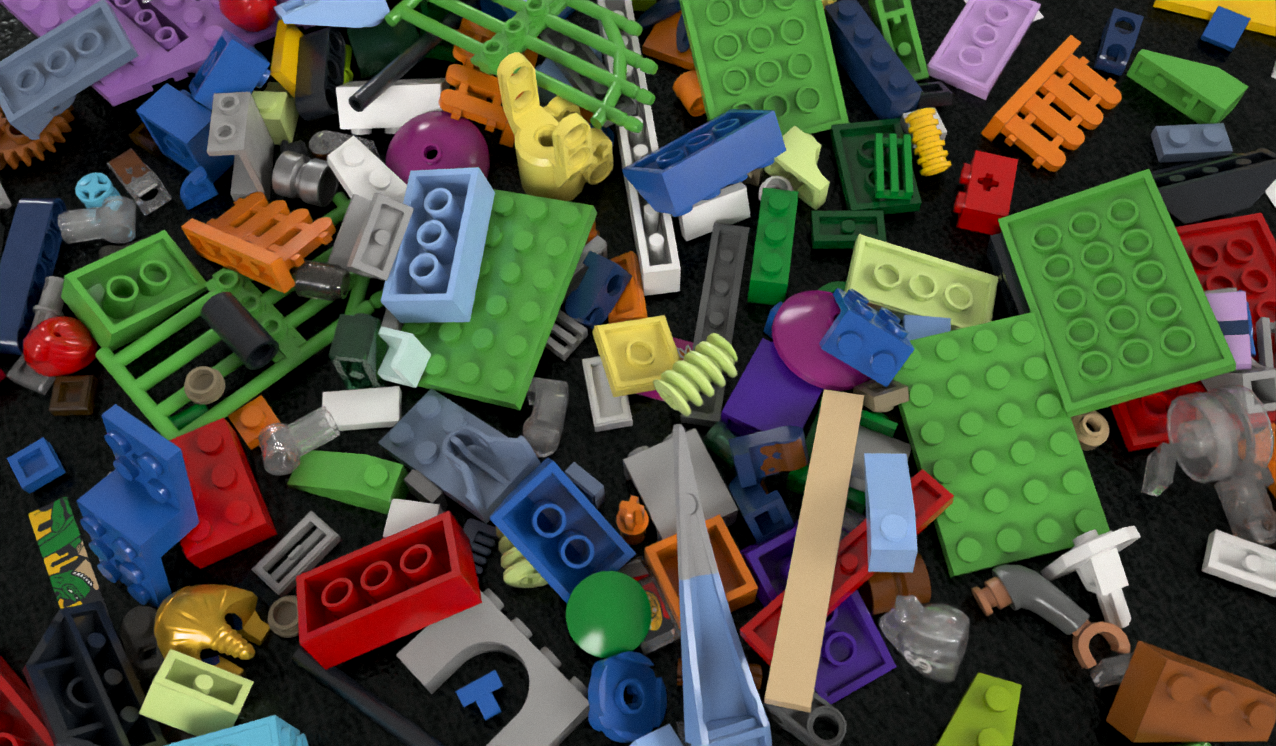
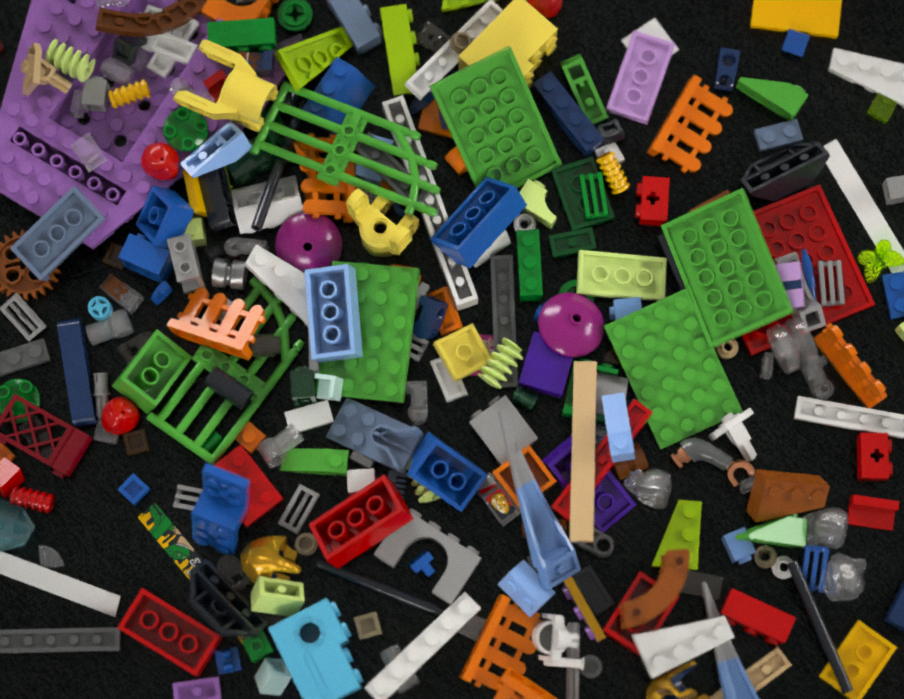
camera: 10 degrees left, 15 degrees up
dark tan plate [184,366,225,405] -> none
light grey panel [327,193,414,281] -> none
sand blue tile [565,462,606,509] -> none
green dish [566,571,652,658] -> none
blue plate [588,651,667,743] -> none
orange axle [616,495,649,545] -> none
dark blue leg [728,426,810,488] -> none
dark blue leg [729,476,795,544] -> none
blue bracket [819,288,914,387] -> none
dark tan plate [853,379,909,413] -> none

